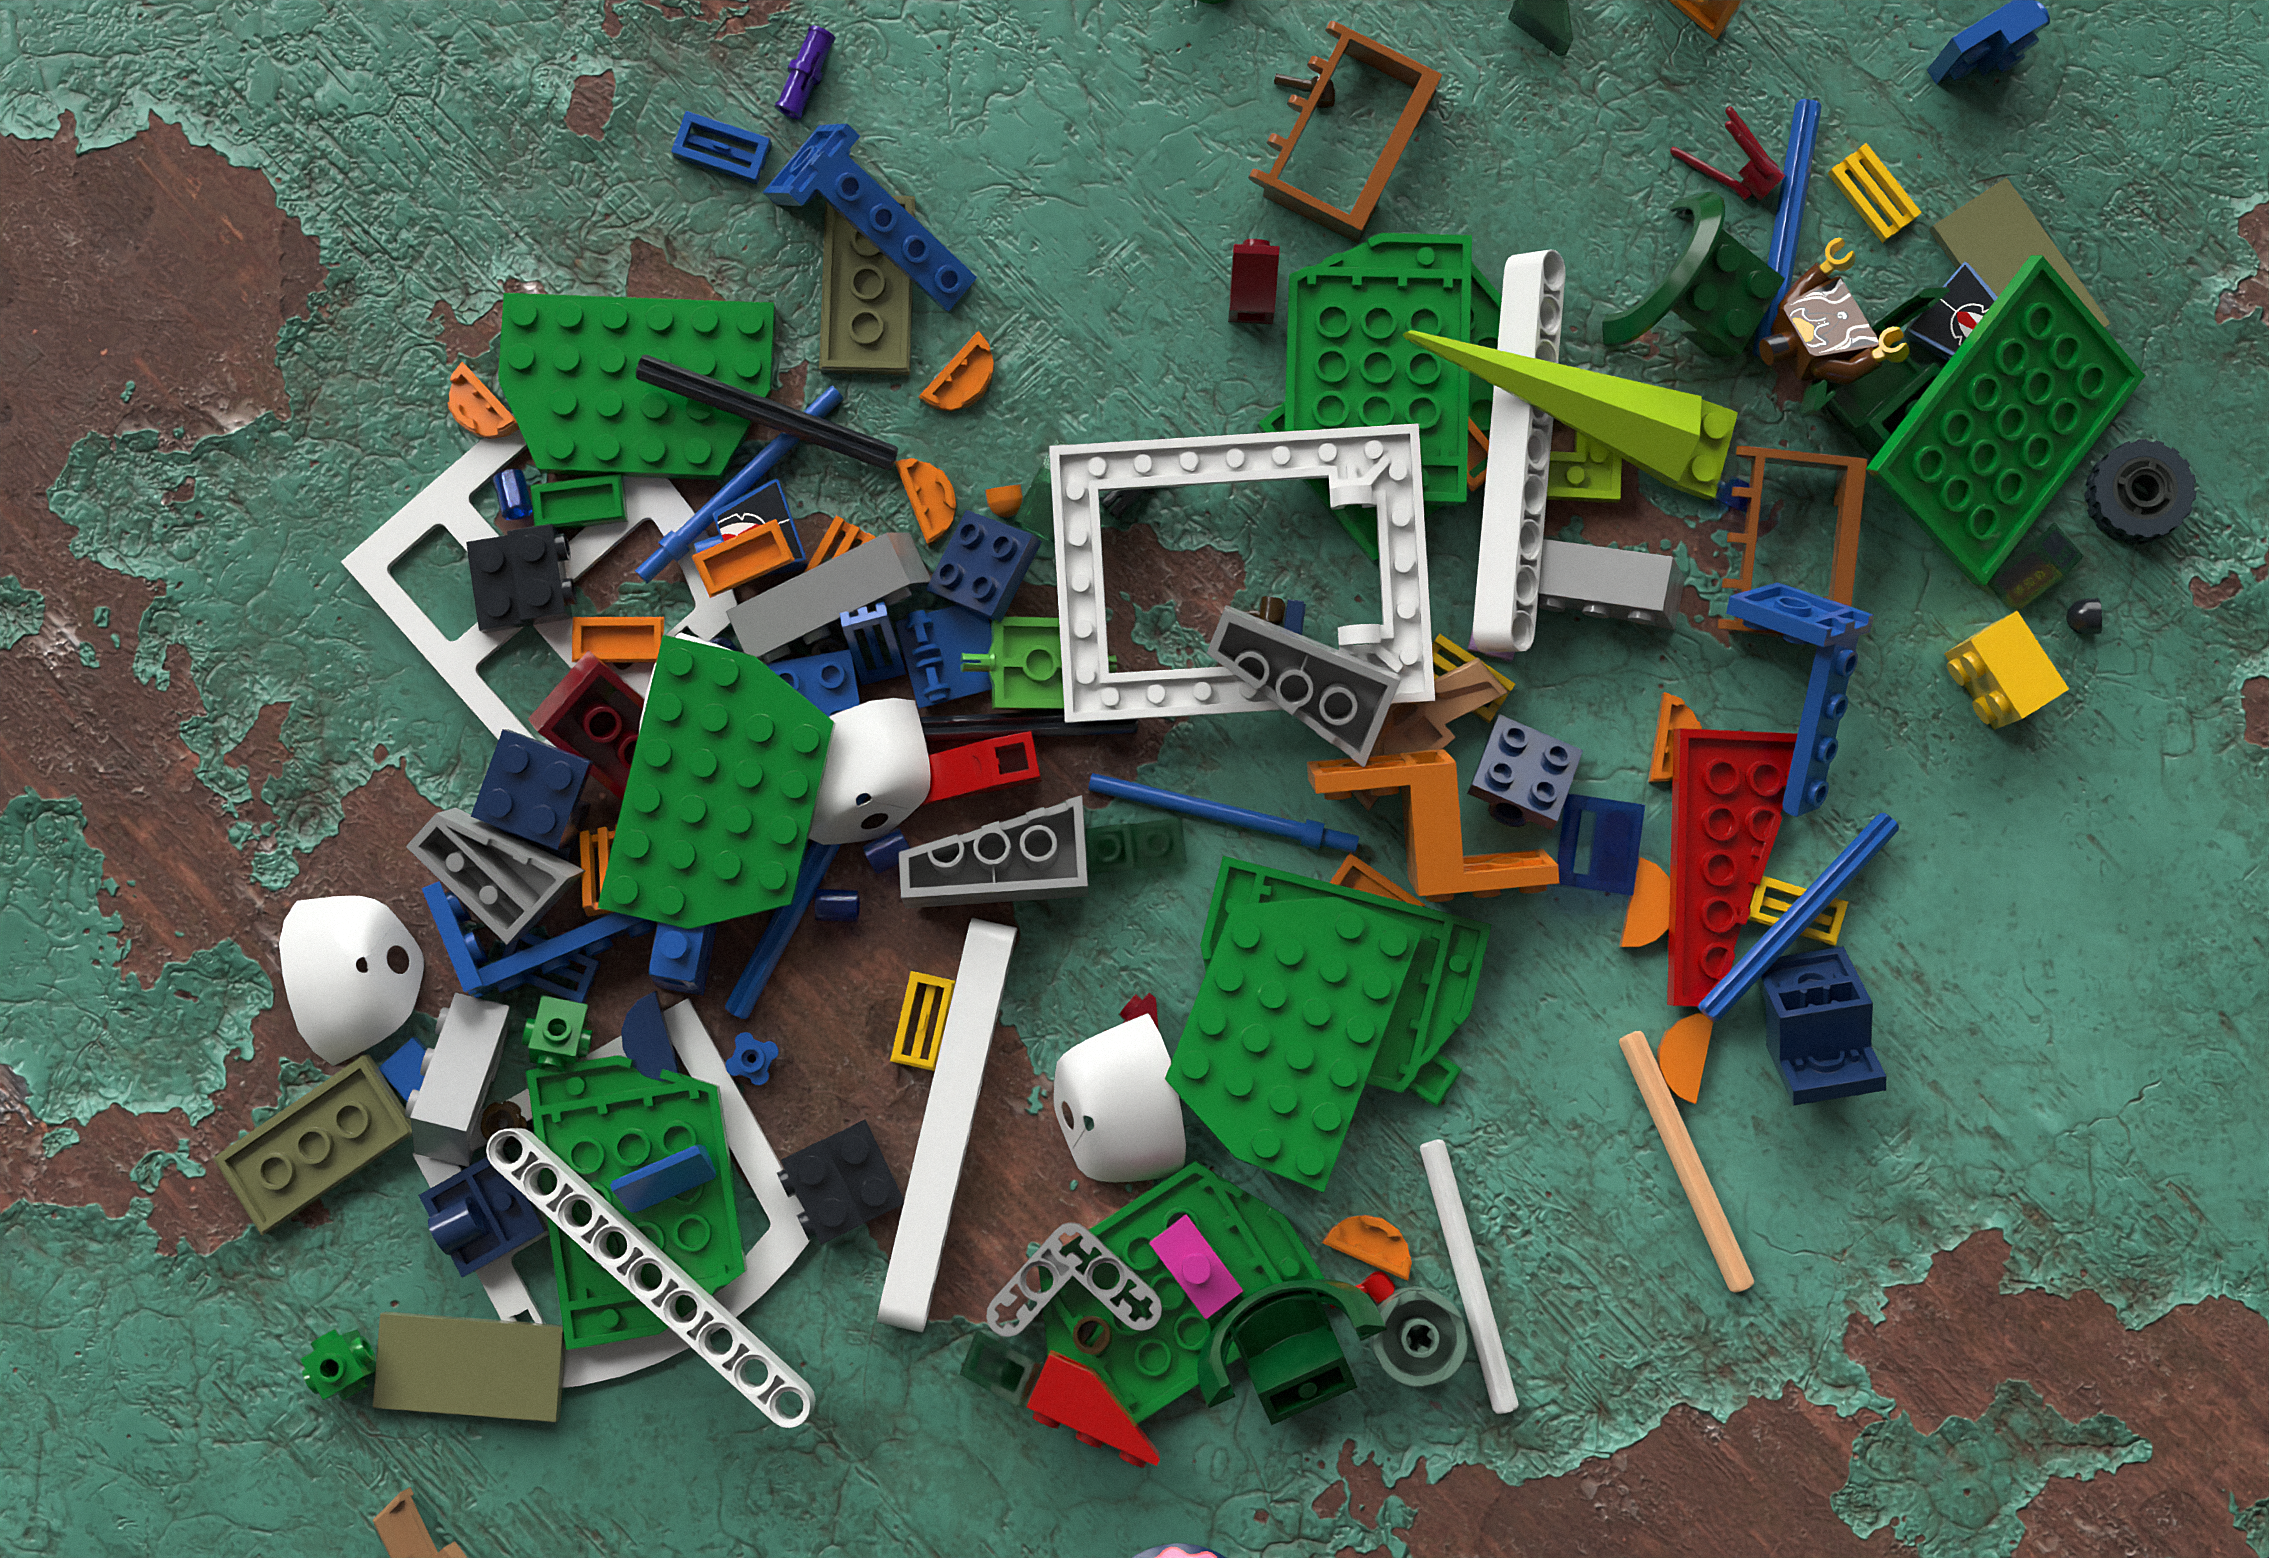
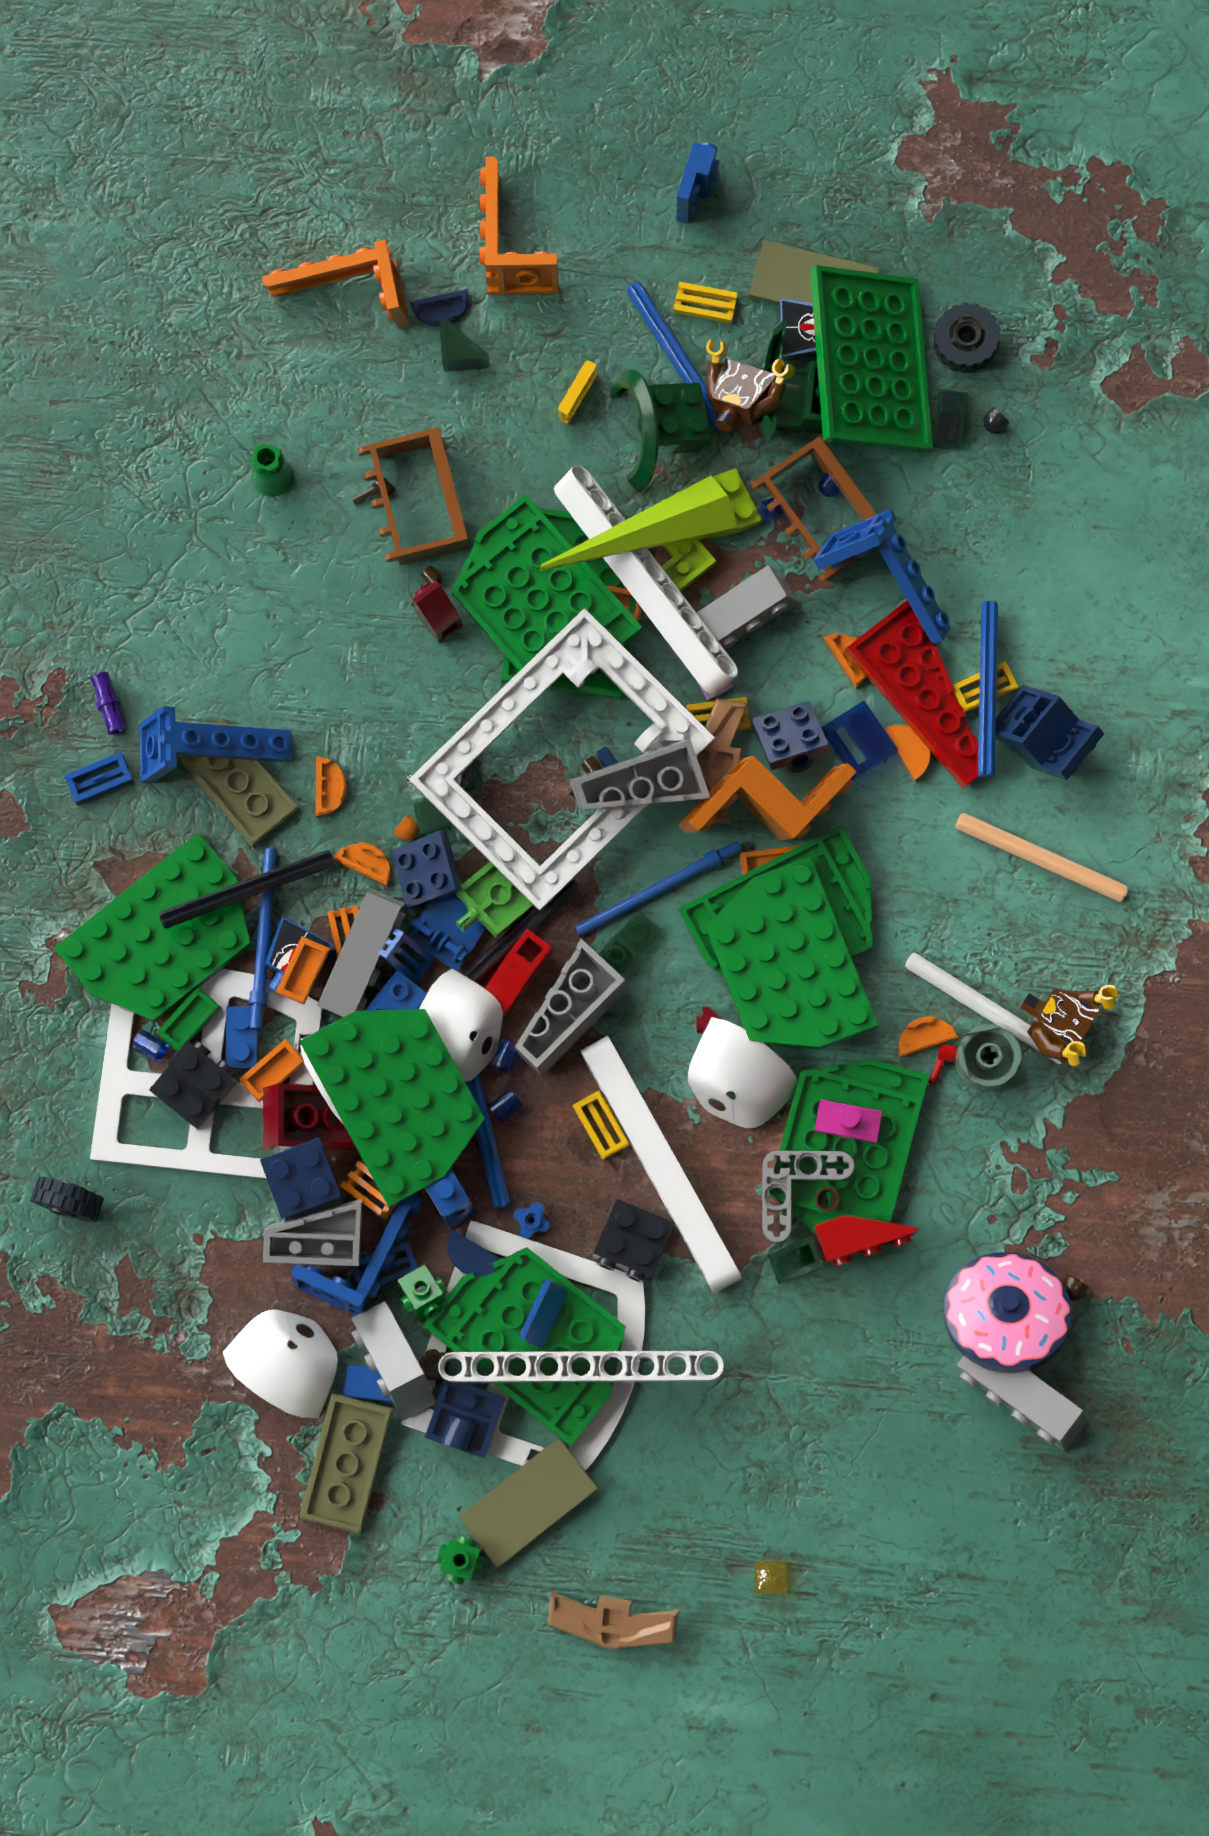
camera: 40 degrees left, 5 degrees down
orange tile [448,362,520,439] -> none
dark green piece [1197,1279,1387,1426] -> none
green tile [1406,1053,1462,1108] -> none
orange tile [1657,1013,1713,1104] -> none
dark red plant [1670,106,1786,201] -> none
yellow brick [1944,611,2069,730] -> none
none -> black wheel [30,1176,104,1223]
none -> blue plate [226,1006,259,1070]
none -> dark brown hand [409,566,441,607]
none -> yellow tile [558,360,597,425]
none -> clear blue hinge [818,473,841,497]
none -> reddish brown torso [1020,985,1119,1066]

